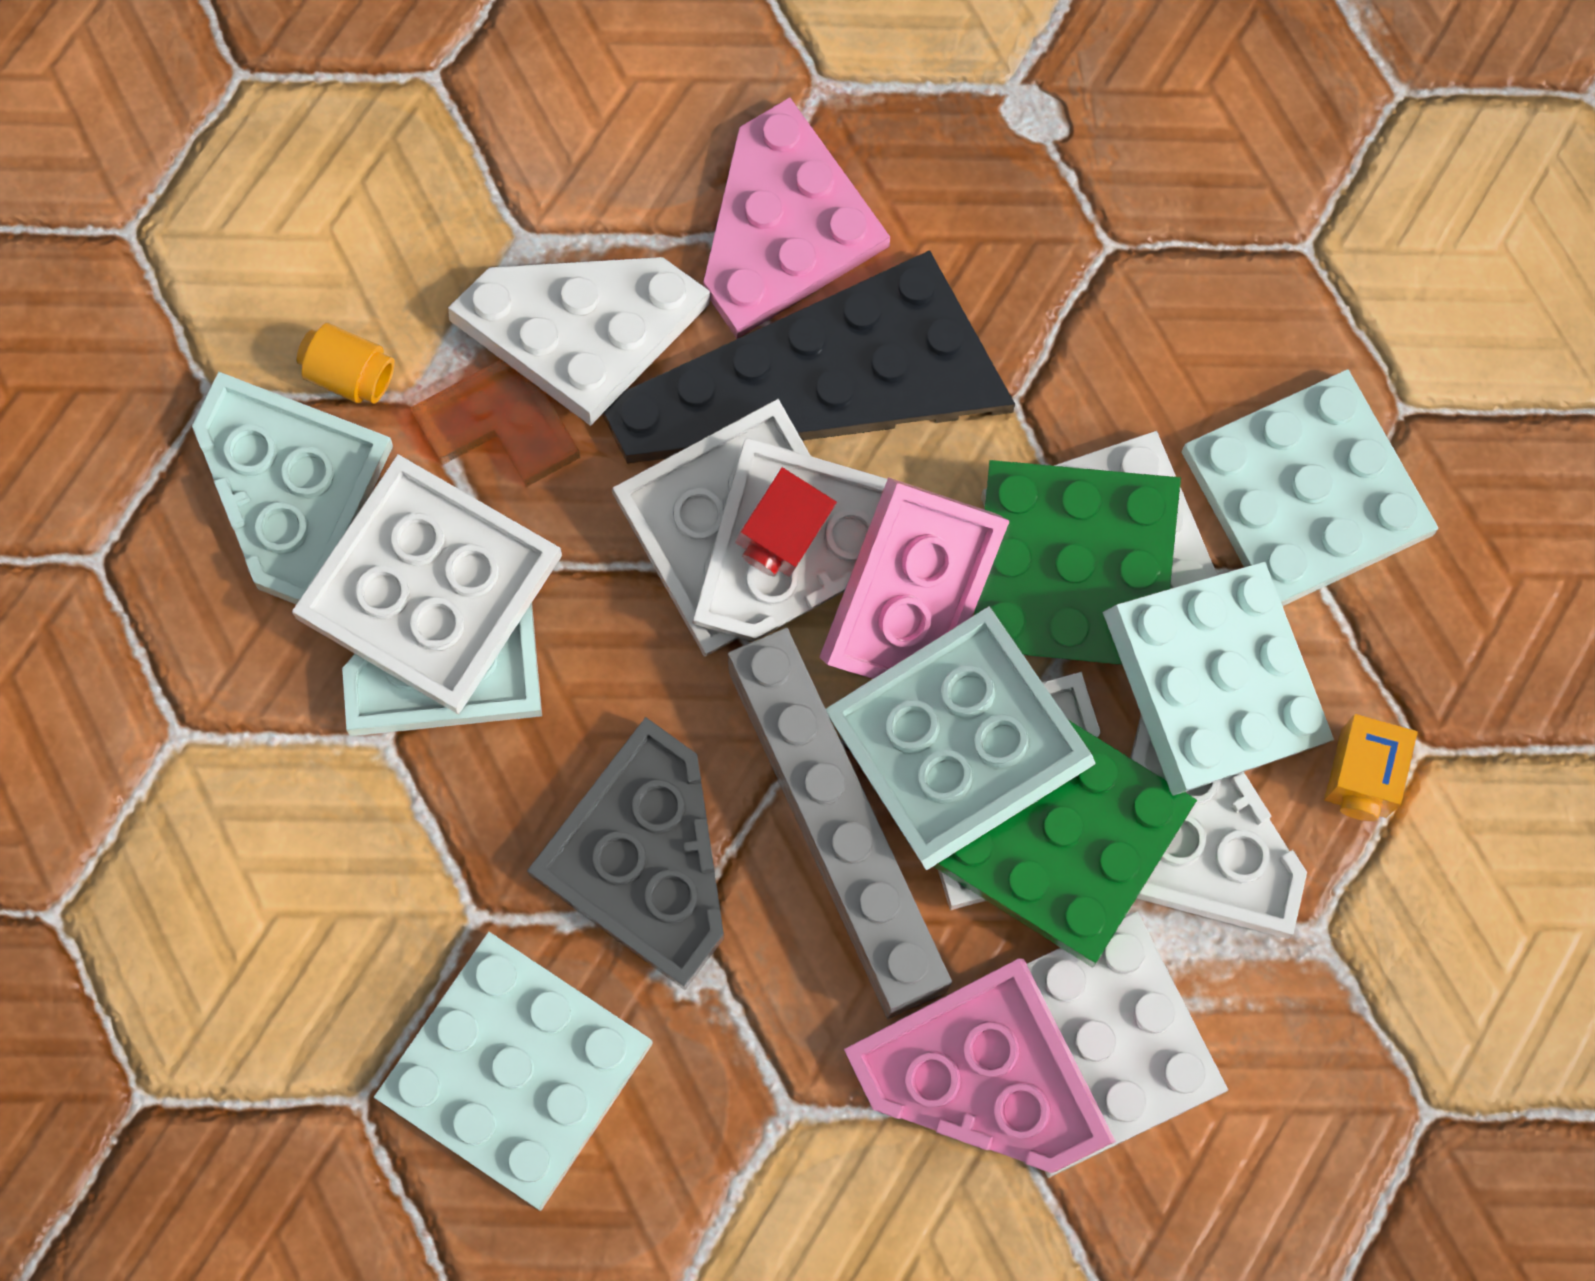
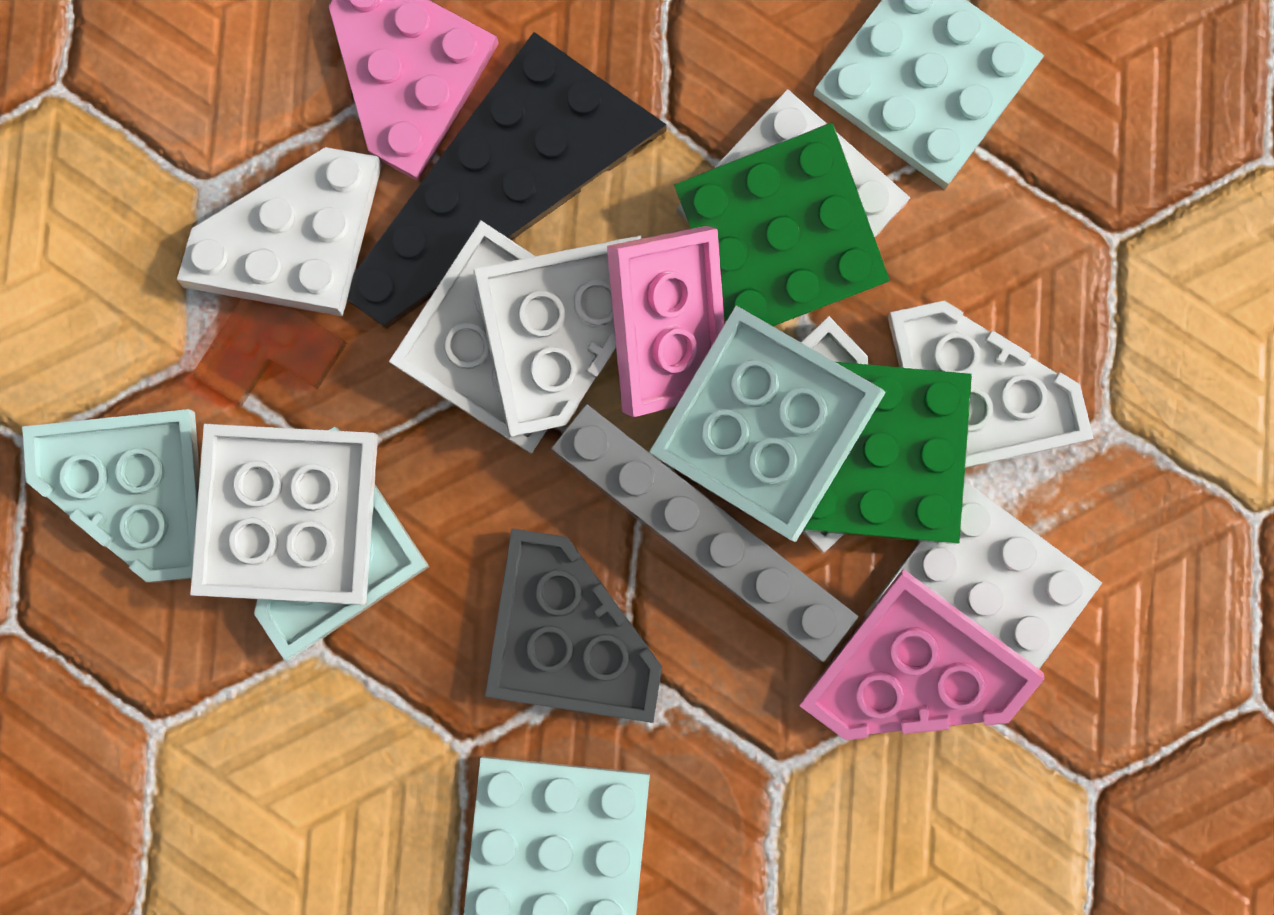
camera: 20 degrees left, 10 degrees up
light orange brick [296,323,395,404] -> none
red brick [735,467,837,577] -> none
light aqua plate [1103,562,1334,796] -> none
light orange brick [1324,714,1418,821] -> none

